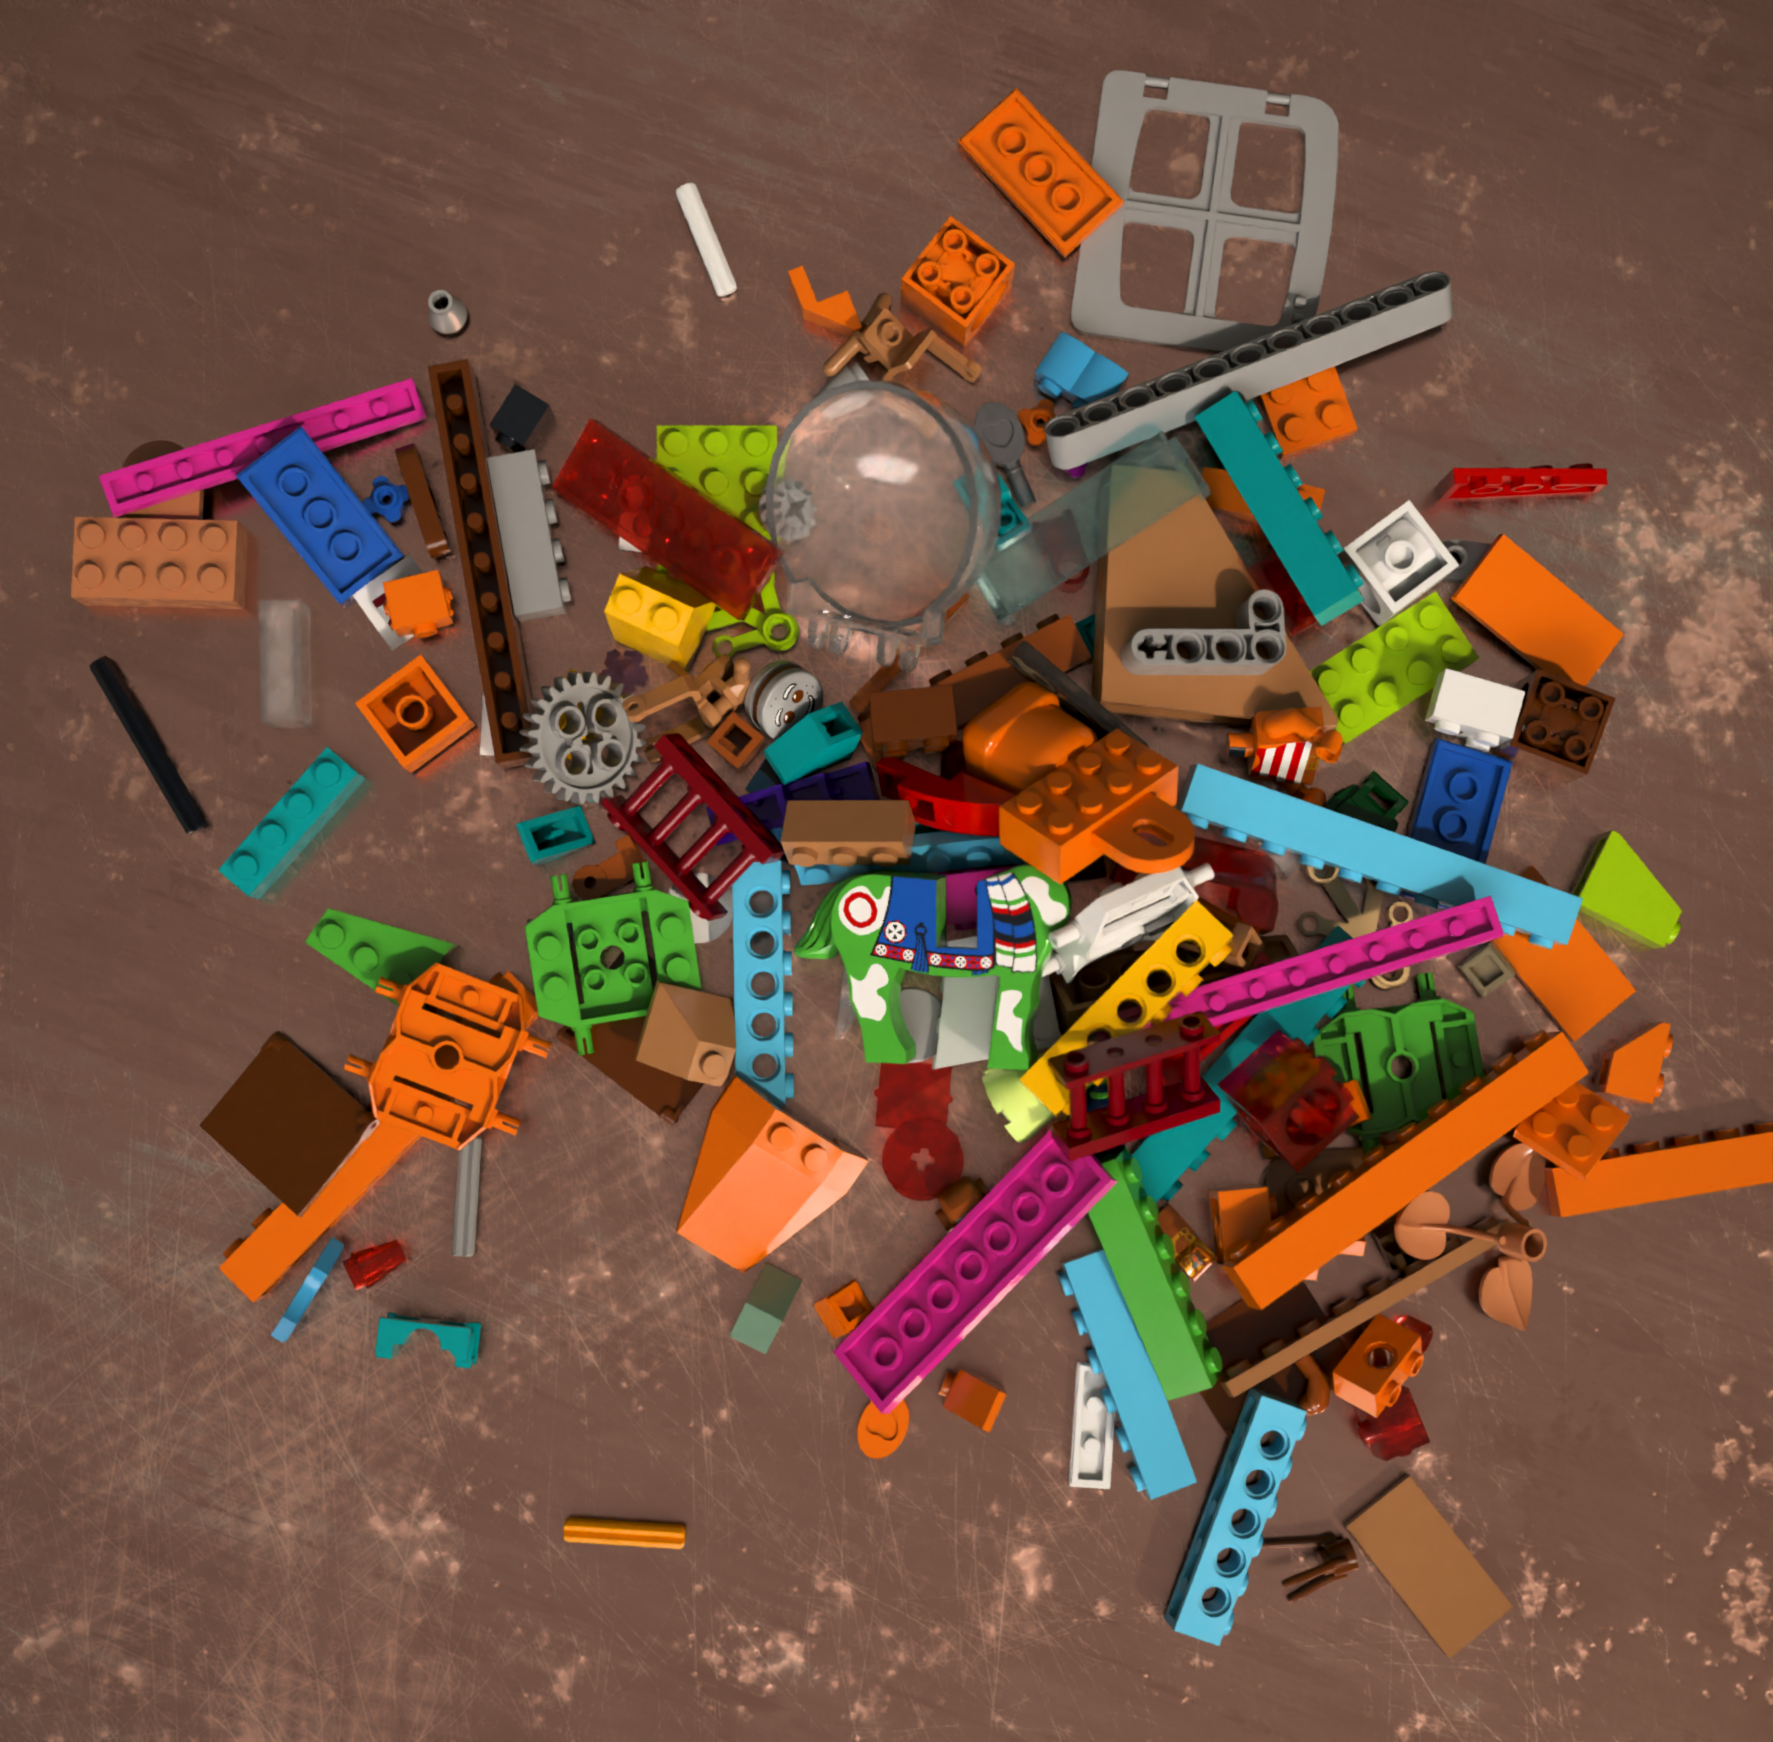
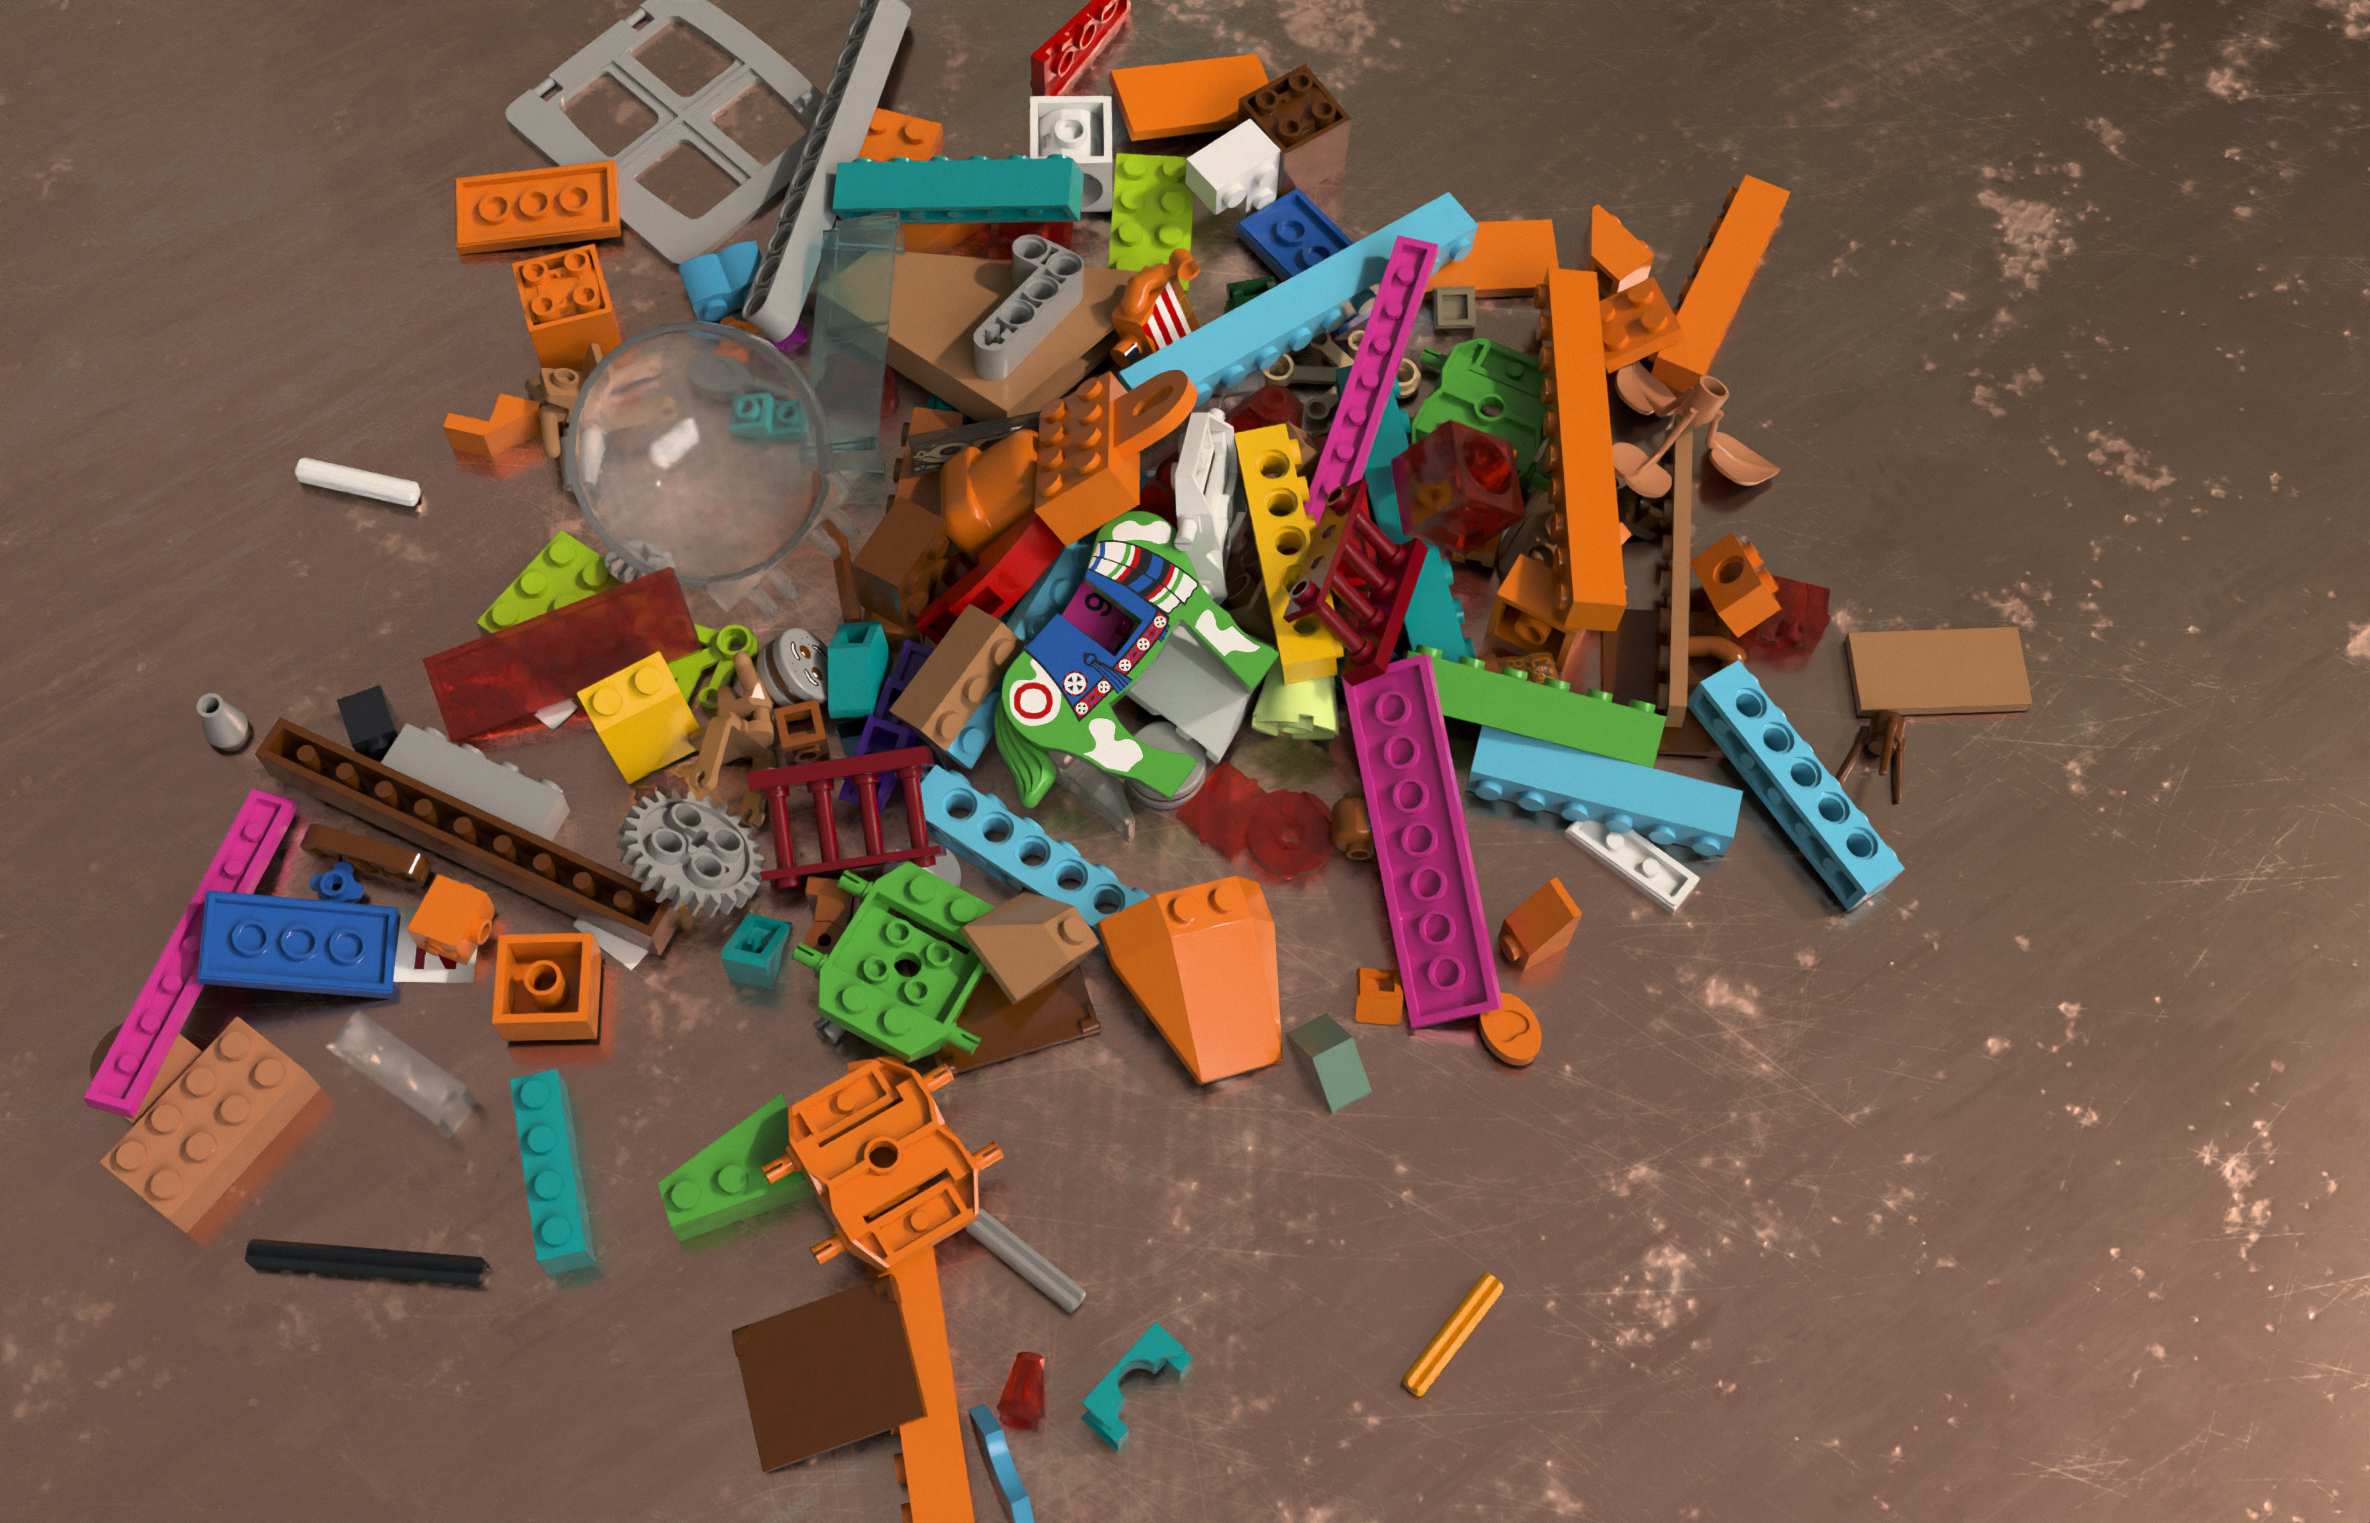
camera: 55 degrees left, 20 degrees down
lime slope [1572,830,1682,949] -> none

